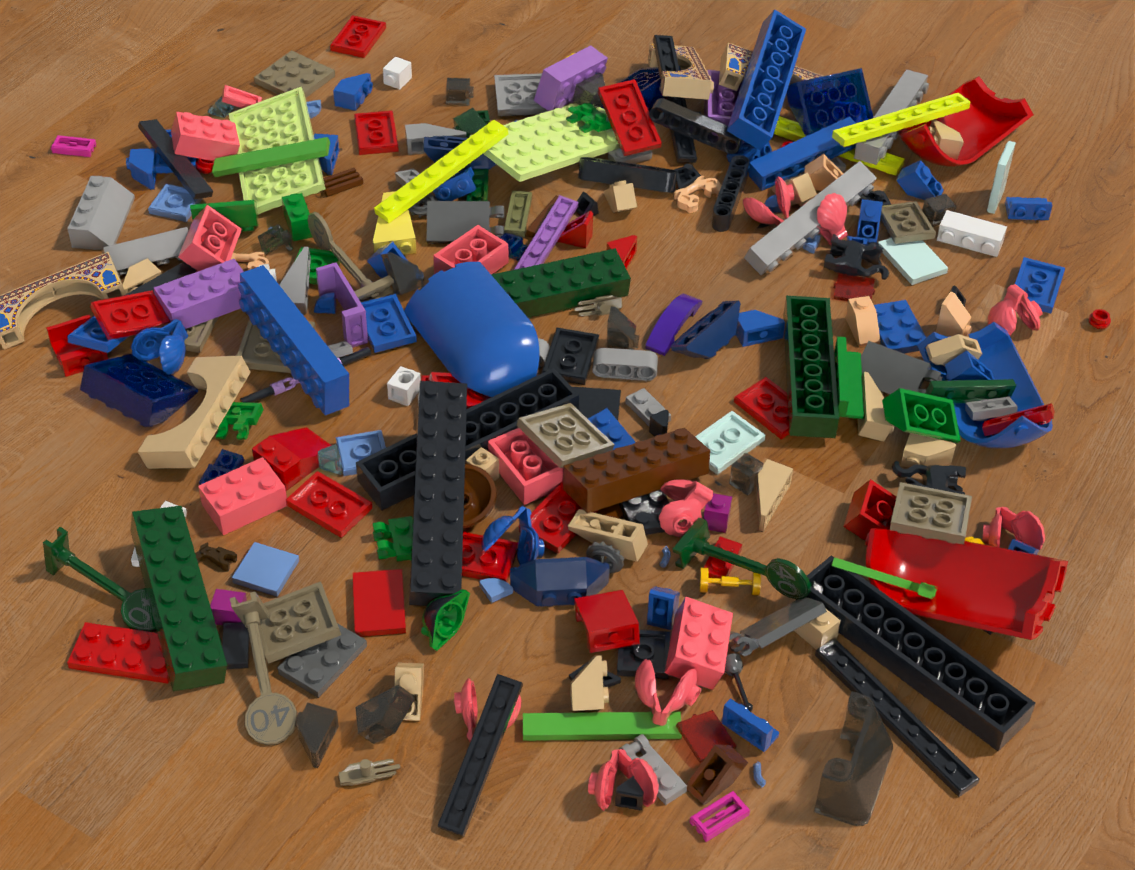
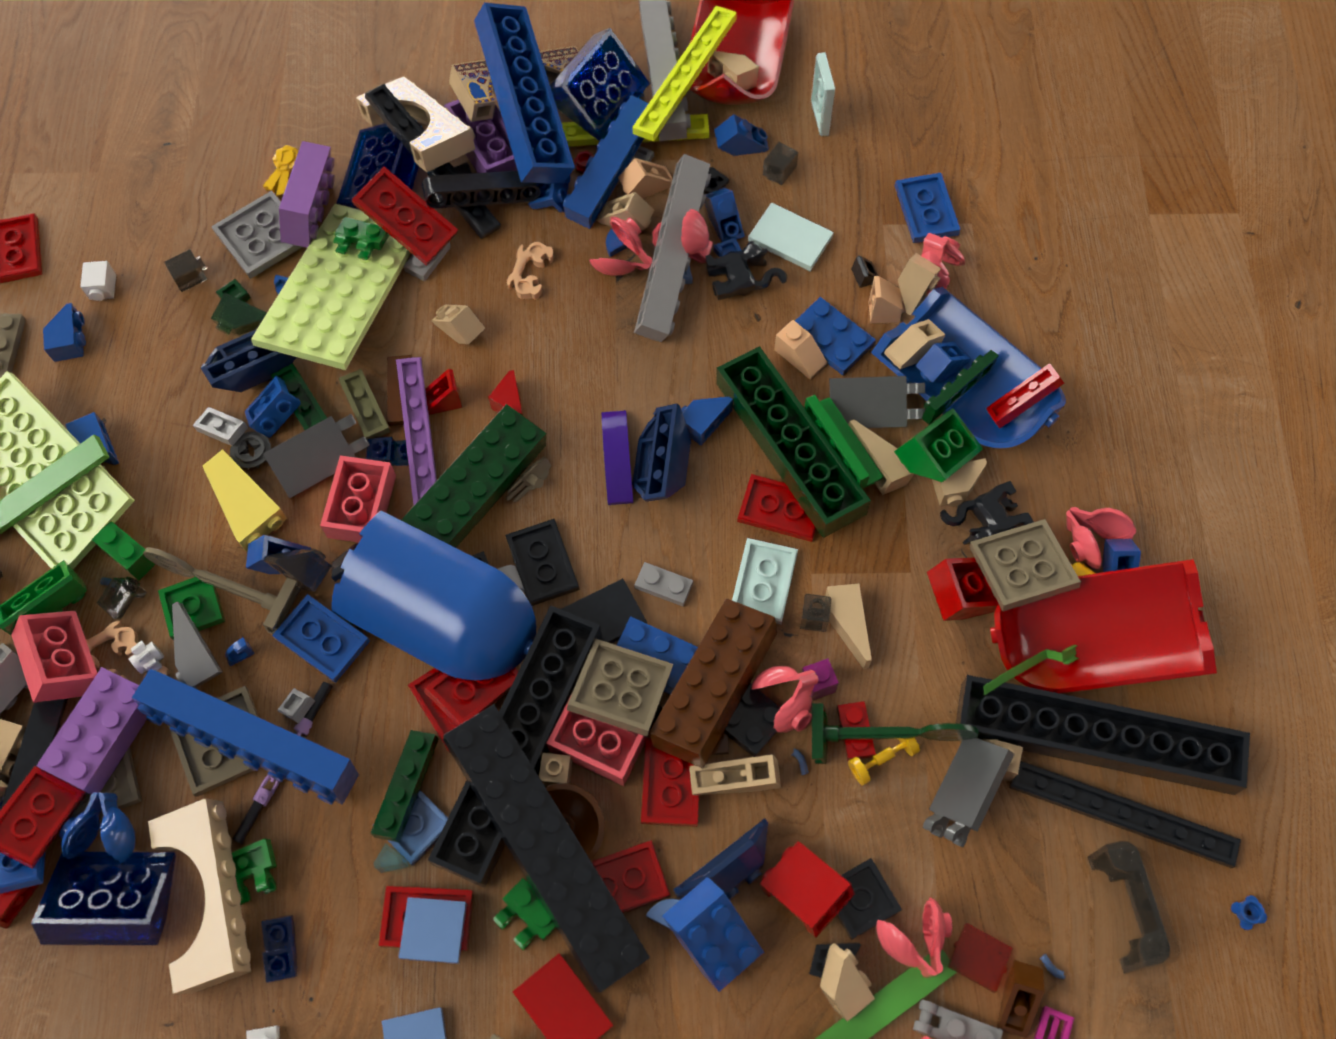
camera: 30 degrees left, 20 degrees up
coral brick [198,457,287,535] -> none
red slope [252,427,338,491] -> none
medium blue tile [306,100,321,119] -> none
medium lavender panel [316,262,368,348] -> none
reddish brown tile [322,168,363,197] -> none
red tile [354,110,399,155] -> none
neon yellow plate [374,120,508,223] -> none
white brick [387,366,421,406] -> none
light grey slope [405,123,467,155] -> none
green hat [421,589,470,651] -> none
blue animal [482,506,544,566] -> none
clear smoke slope [572,72,605,108] -> none
black slope [576,191,599,216] -> none
black beam [578,157,677,193] -> none
dark grey gear [586,541,624,573] -> none
light grey beam [592,348,658,381] -> none
clear smoke slope [607,306,640,350] -> none
blue slope [647,586,680,630] -> none
black slope [649,410,669,437] -> none
coral brick [665,597,733,690] -> none
black piece [674,164,701,189] -> none
black beam [712,155,749,232] -> none
blue bracket [722,698,779,752] -> none
hinge [725,654,753,712] -> none
clear red piece [833,273,875,301] -> none
dark tan tile [880,201,936,244] -> none
white brick [937,210,1007,257] -> none
light grey plate [965,397,1017,421] -> none
blue bracket [1005,197,1052,220] -> none
red plate [1088,309,1111,329] -> none
none -> dark green plate [370,730,439,843]
none -> medium blue tile [399,897,467,964]
none -> blue brick [662,877,764,992]
none -> tan slope [898,253,941,315]
none -> blue plate [1231,895,1267,930]

